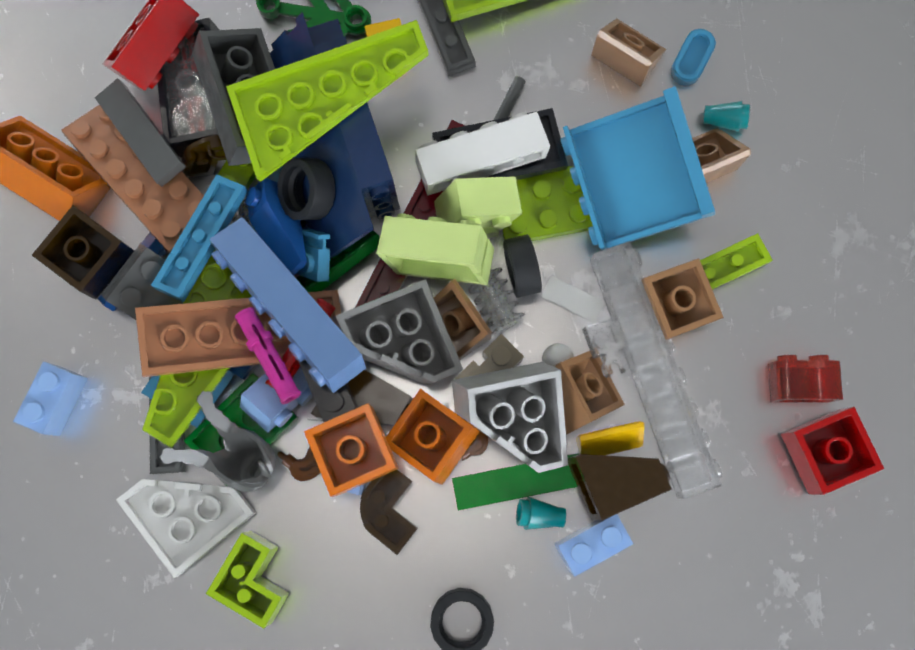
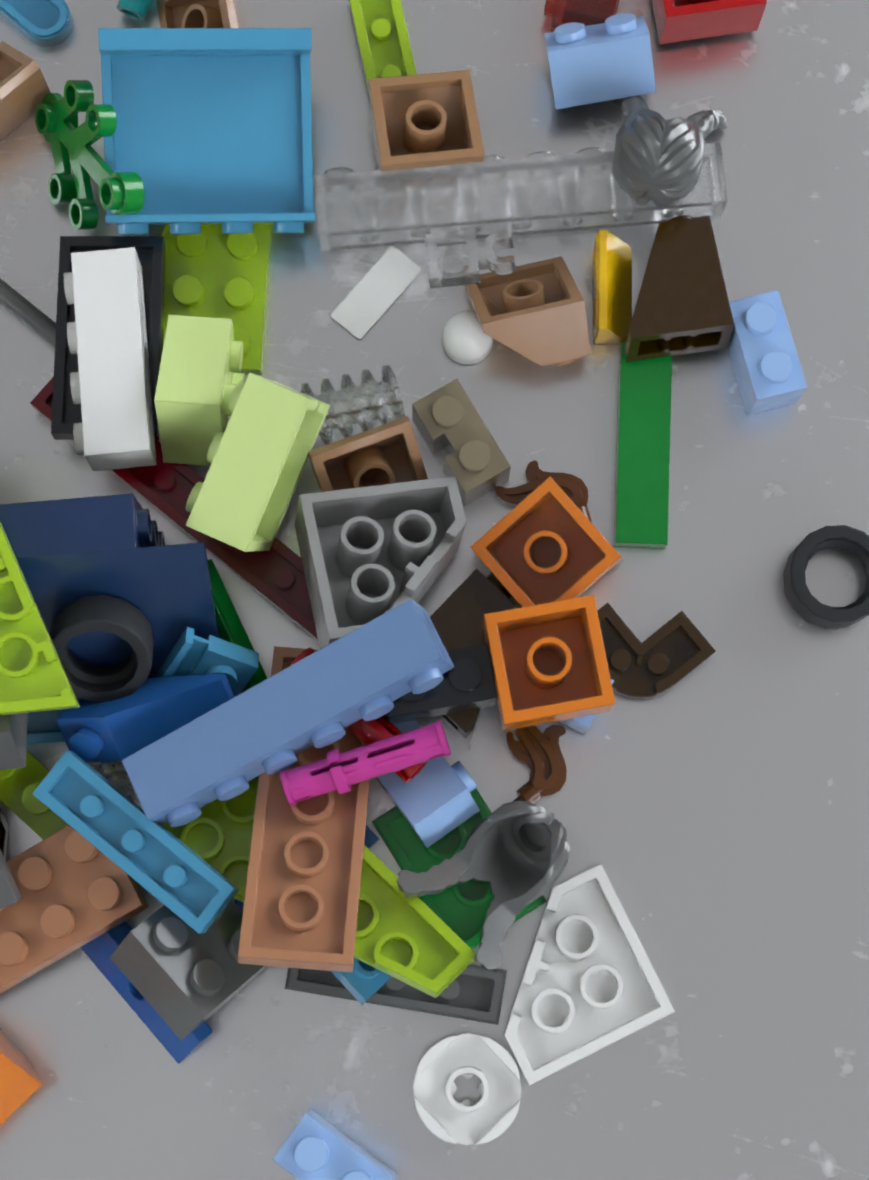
camera: 80 degrees left, 0 degrees up
dark brown brick [32,206,135,300] -> none
lime brick [206,531,289,629] -> none
light grey brick [452,362,568,473] -> none
black tyre [503,234,542,298] -> none
teal cone [516,497,566,530] -> none
none -> green plant [35,80,144,230]
none -> white plate [413,1032,522,1145]
none -> light blue brick [544,13,656,110]
none -> dark grey hair [610,95,727,208]

